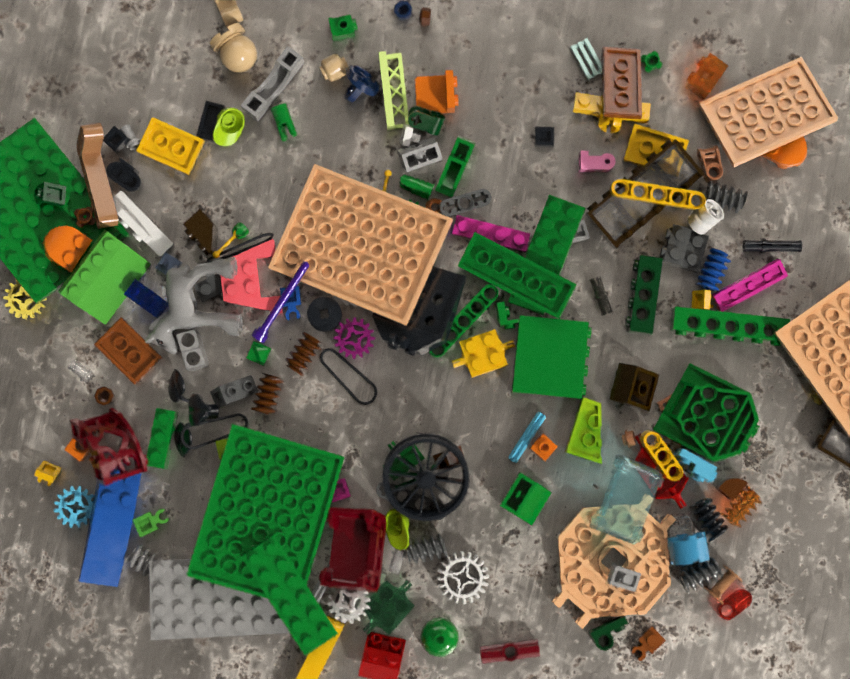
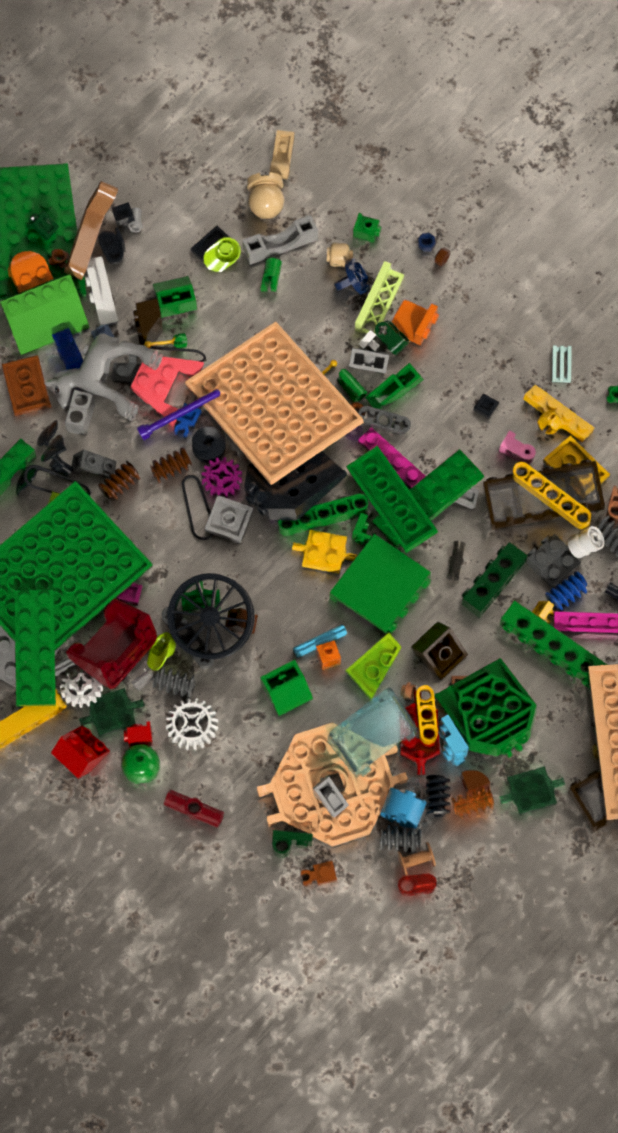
camera: 35 degrees right, 15 degrees down
yellow plate [136,117,205,175] -> none
green tile [246,341,272,366] -> none
dark orange tile [602,47,642,120] -> none
none -> red brick [124,721,153,748]
none -> green slope [152,276,197,318]
none -> light grey plate [204,495,253,544]
none -> clear green plate [499,766,565,816]

